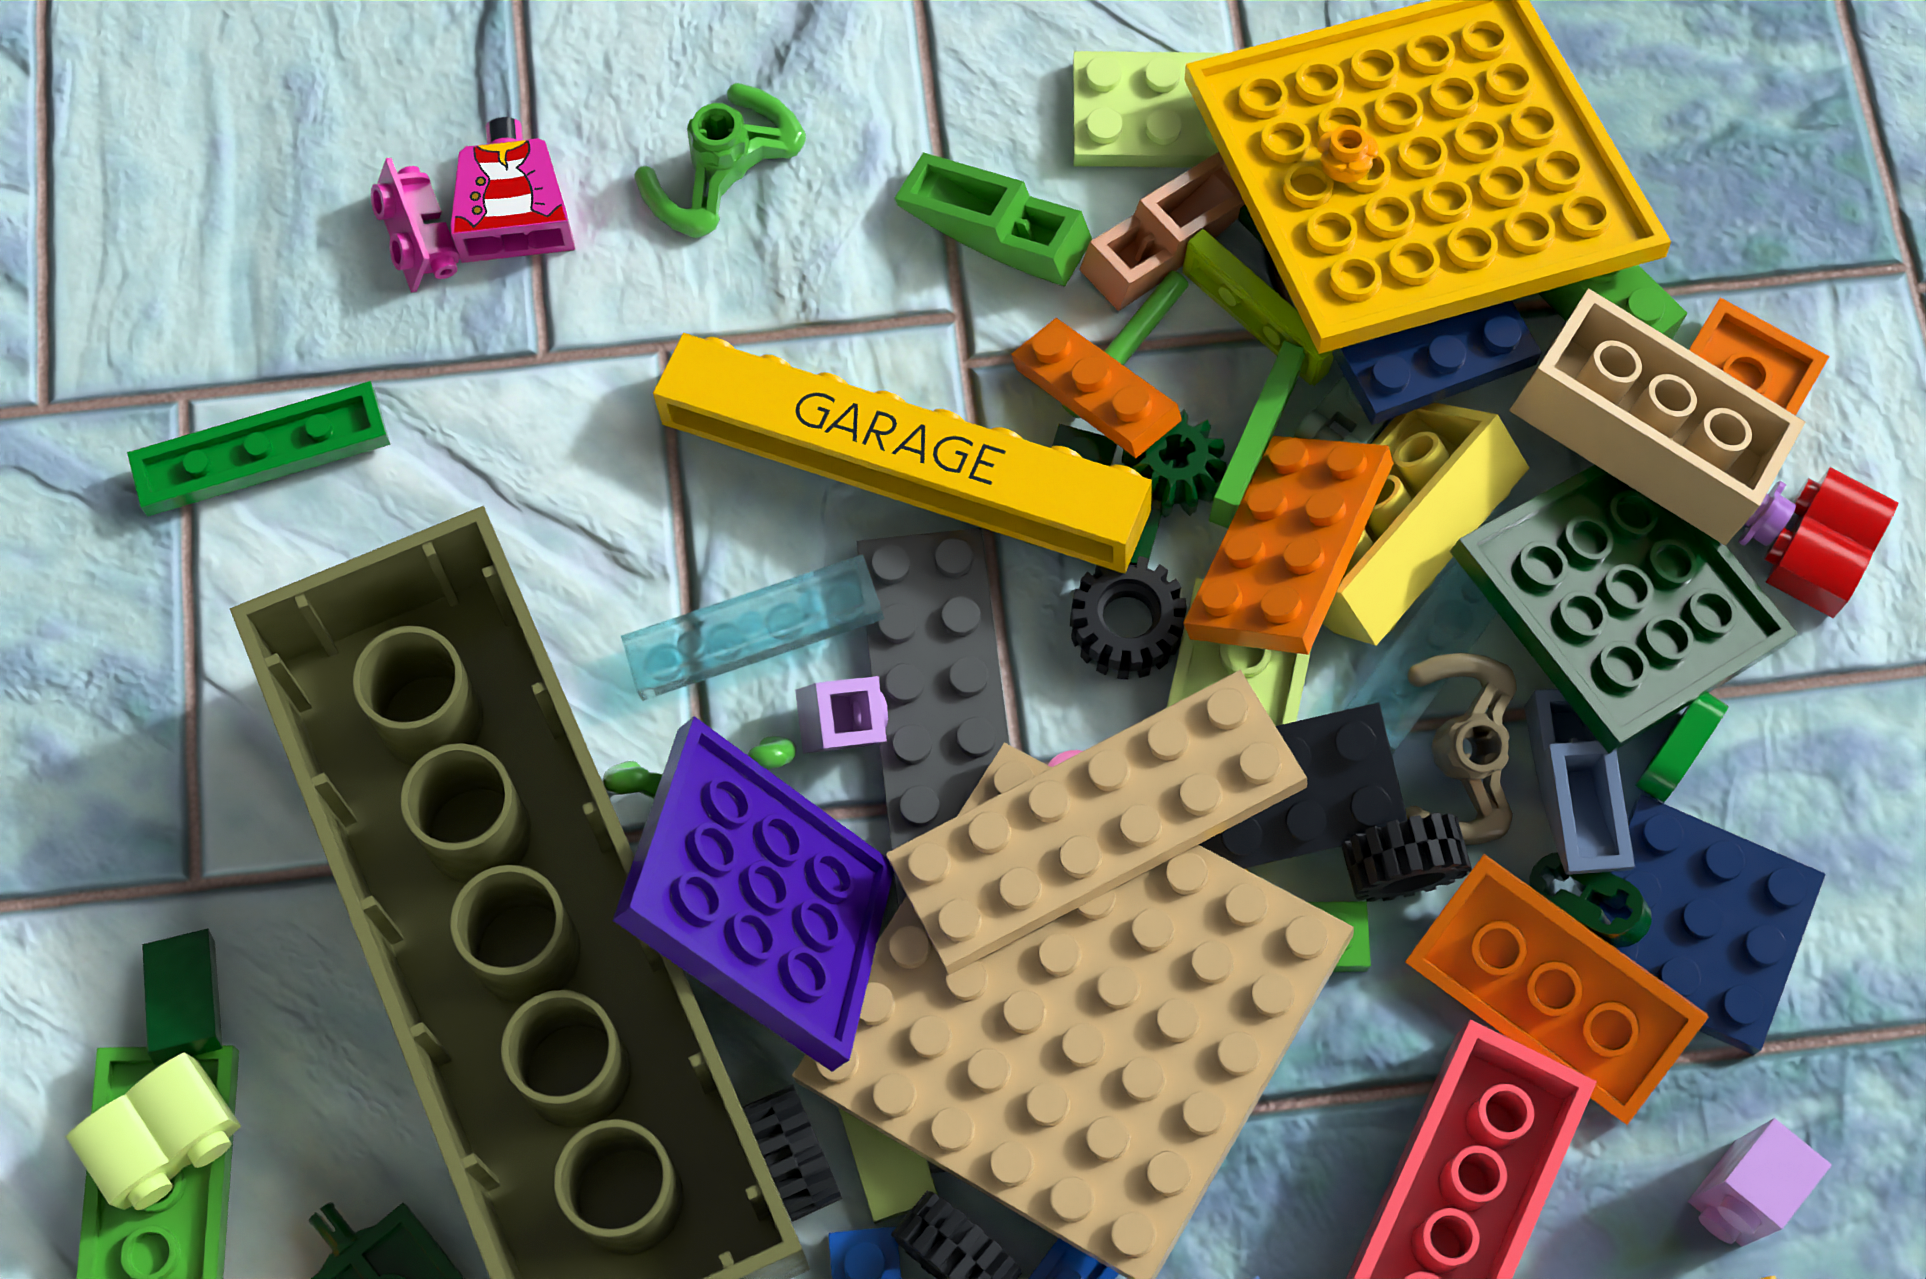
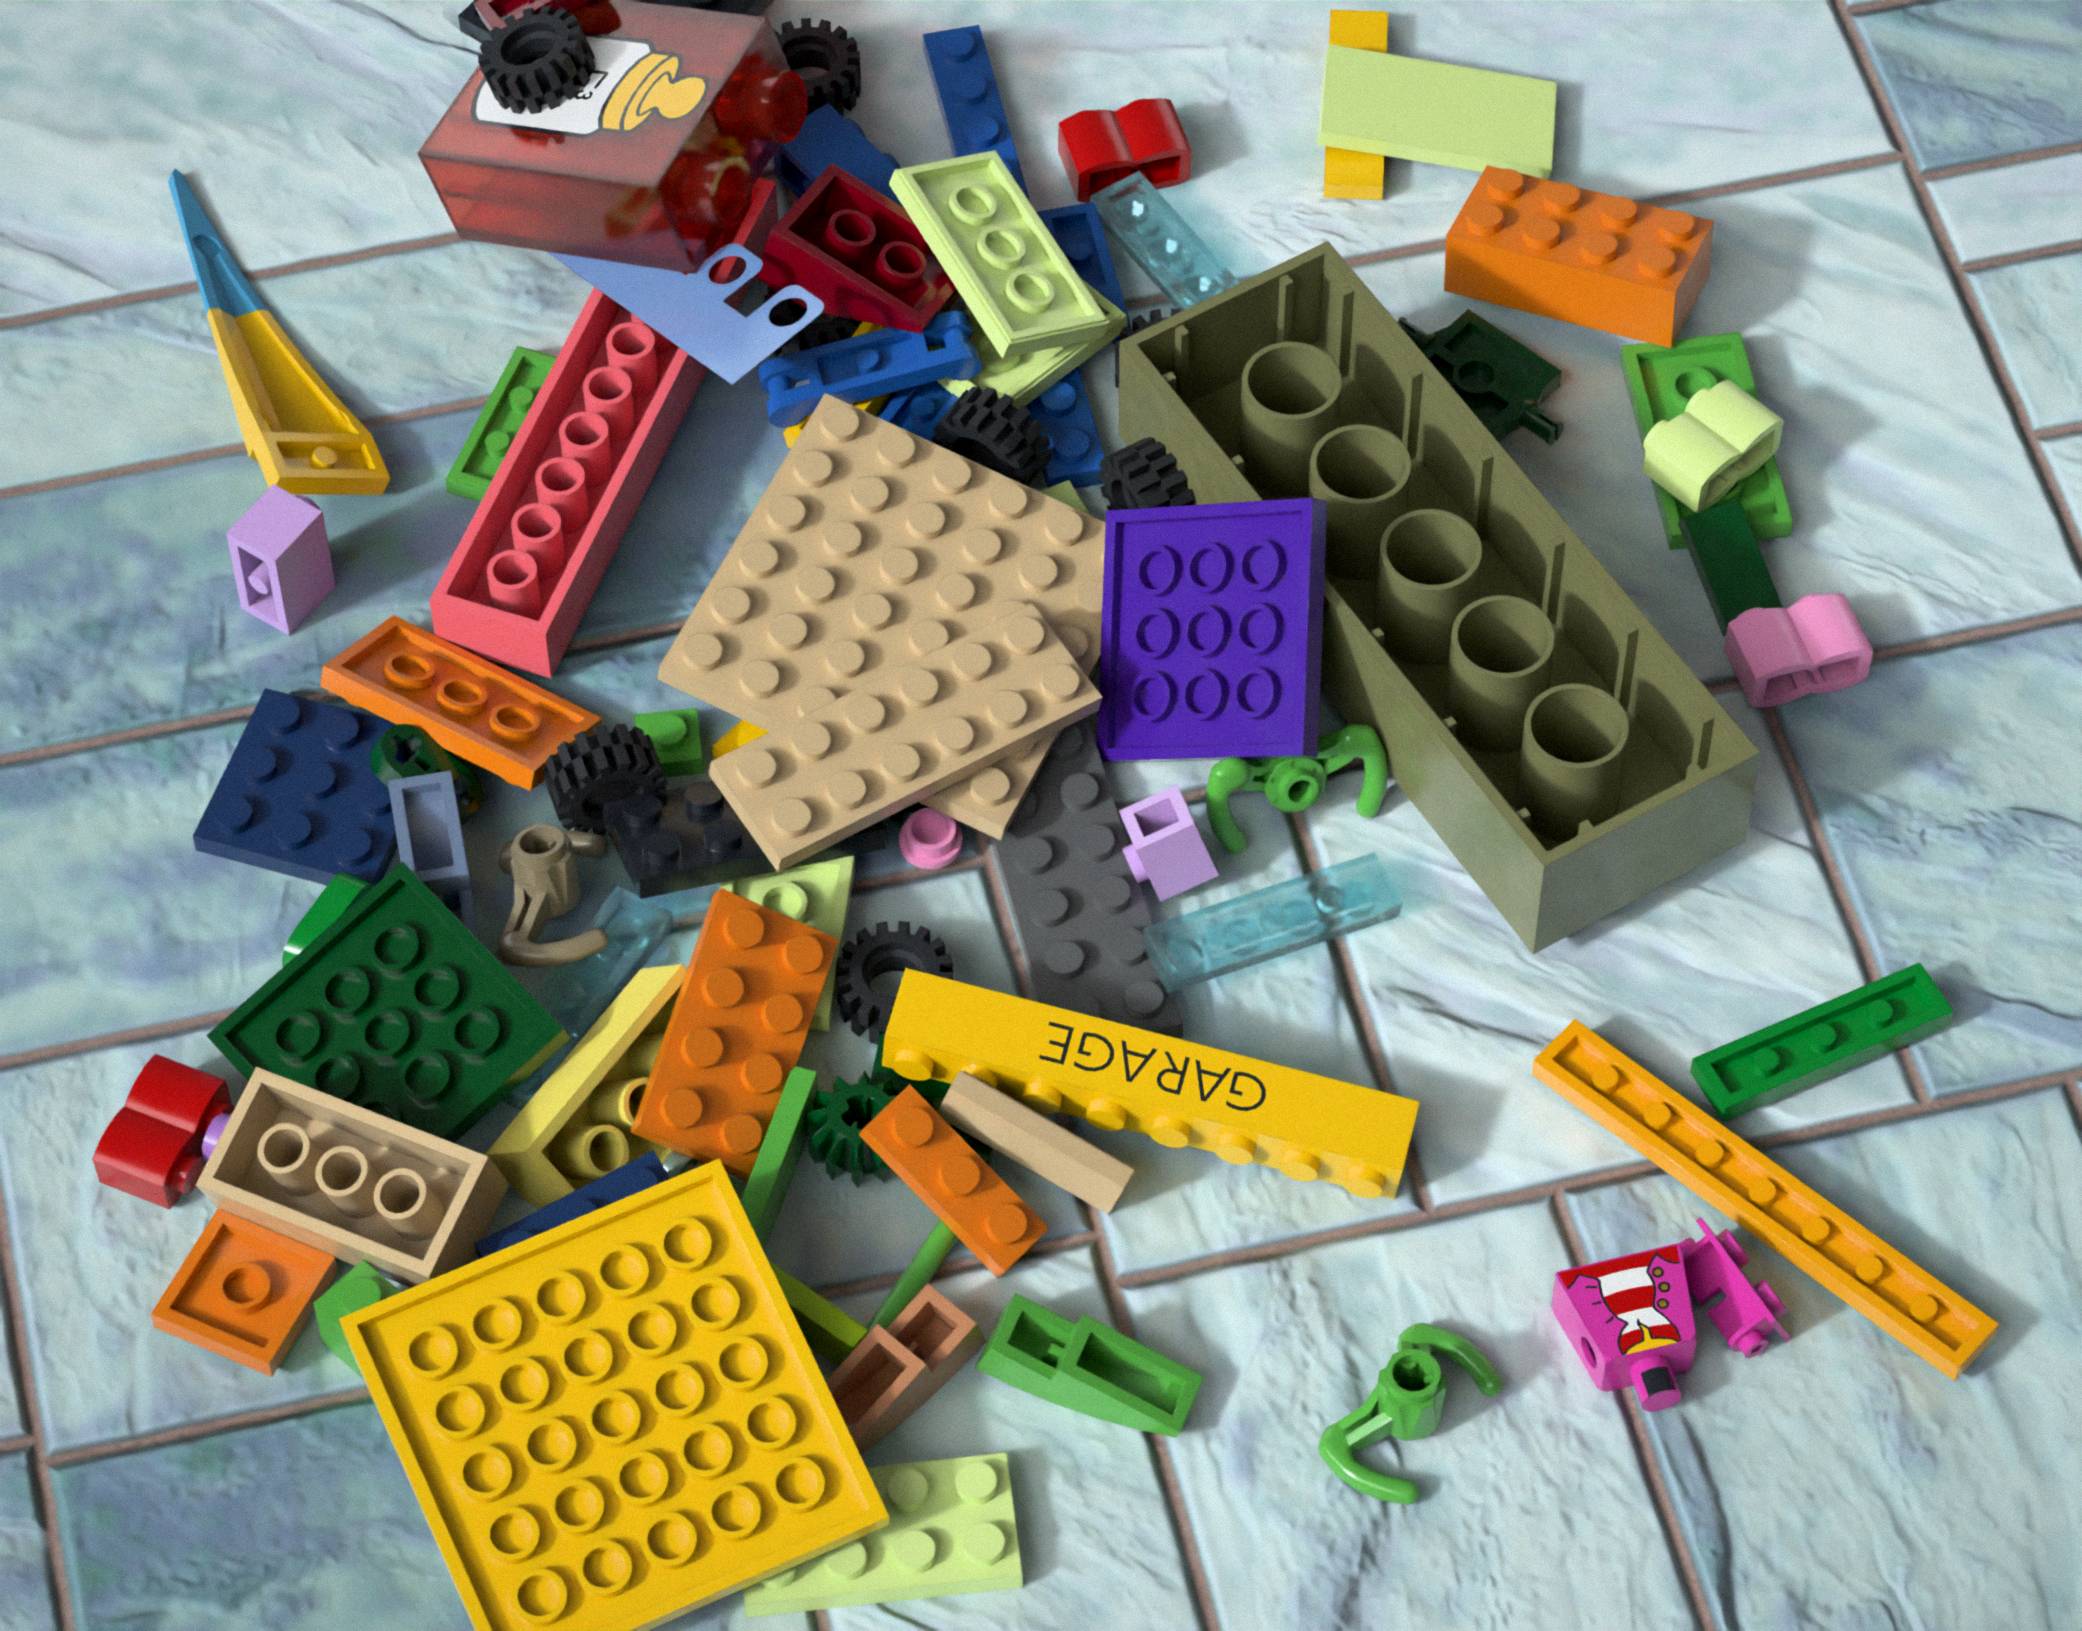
camera: 175 degrees right, 15 degrees down
light orange plate [1317,125,1379,183] -> none
none -> tan tile [937,1070,1134,1215]
none -> light orange plate [1532,1019,1999,1381]
none -> bright pink brick [1724,594,1873,708]

